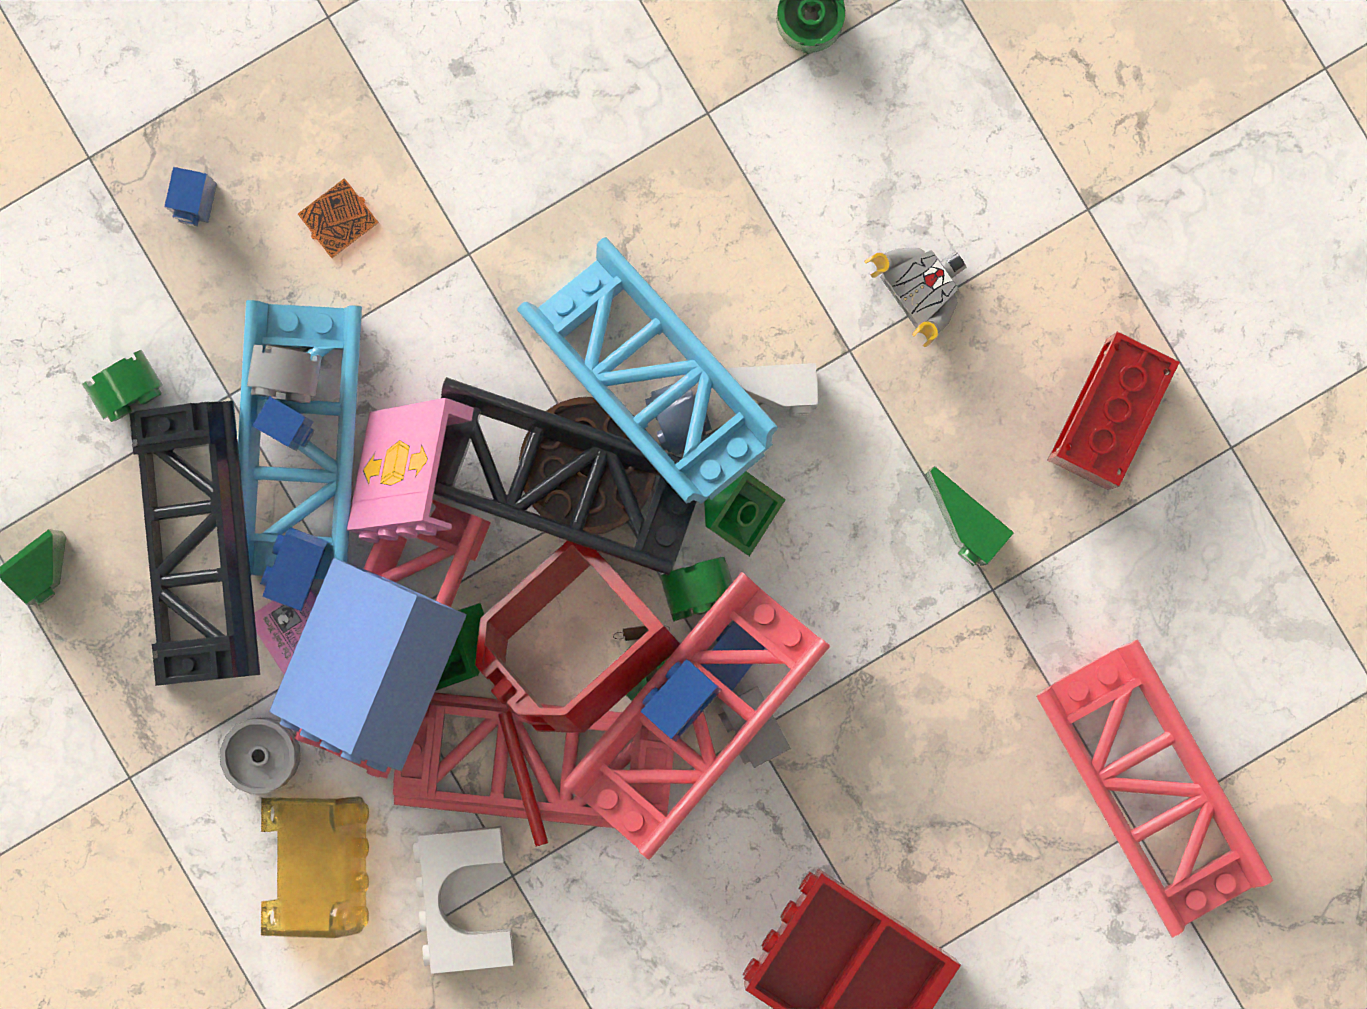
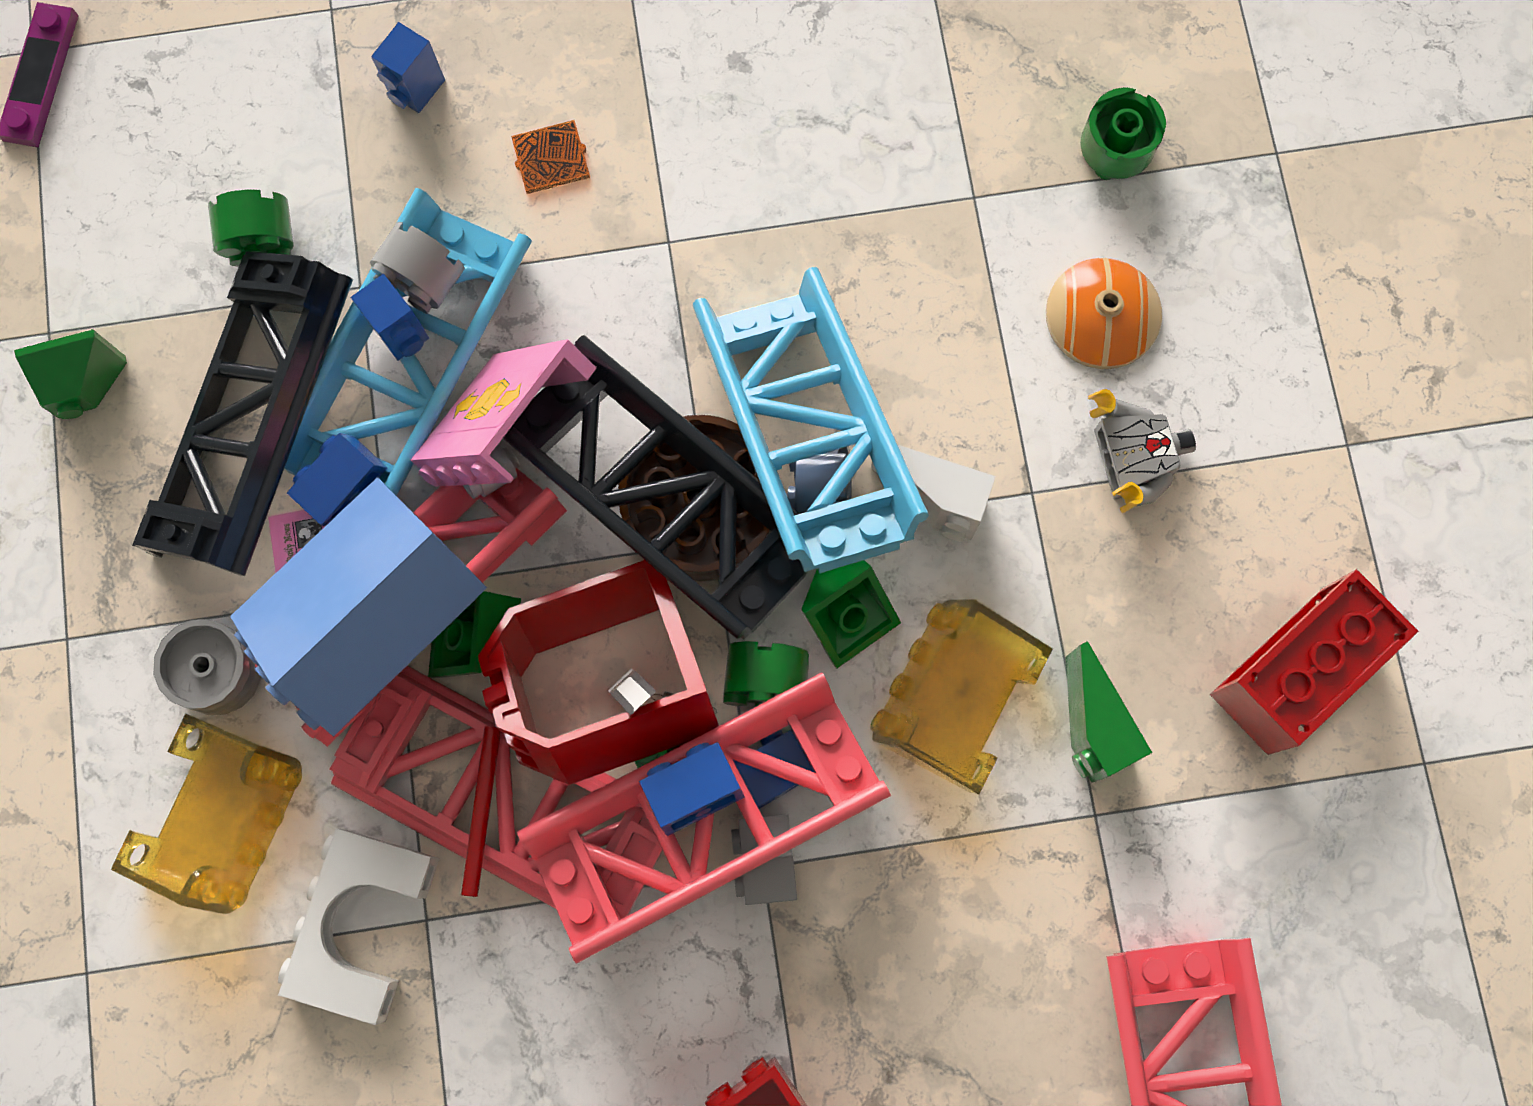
camera: 25 degrees right, 10 degrees down
none -> sticker [607,669,656,715]
none -> clear yellow windscreen [870,599,1053,795]
none -> orange dish [1046,258,1162,369]

